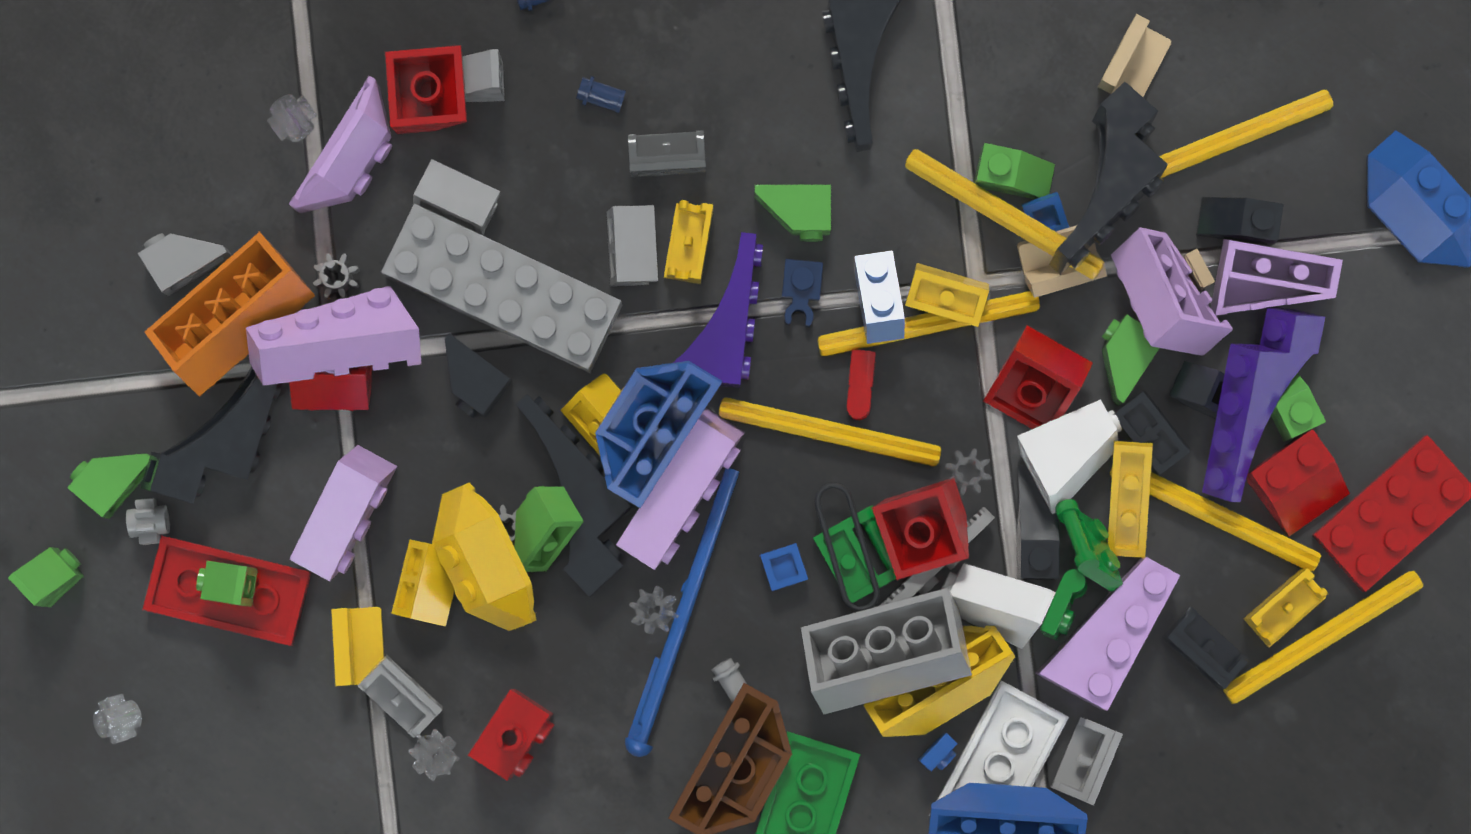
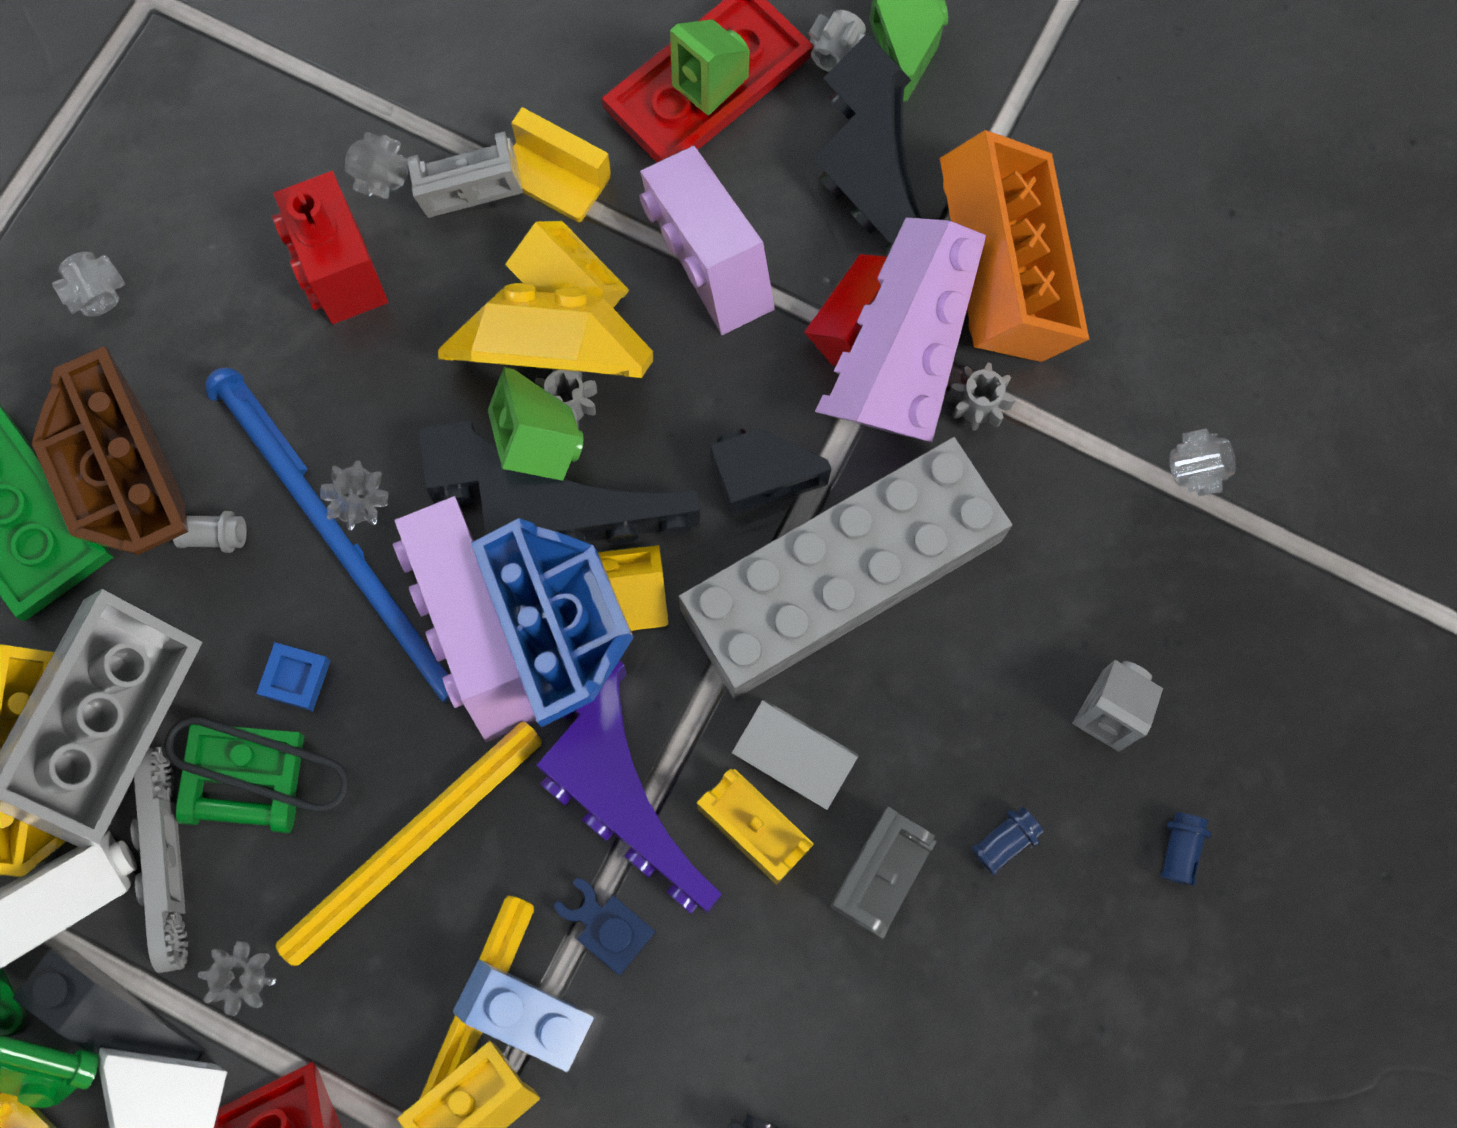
camera: 125 degrees right, 10 degrees down
light grey slope [138,233,232,296] -> none
lavender wedge [289,76,392,213] -> none
red slope [385,45,467,134] -> none
light grey hinge [413,160,500,235] -> none
bright green slope [754,185,831,242] -> none
red bar [847,350,876,420] -> none
red slope [872,478,969,580] -> none

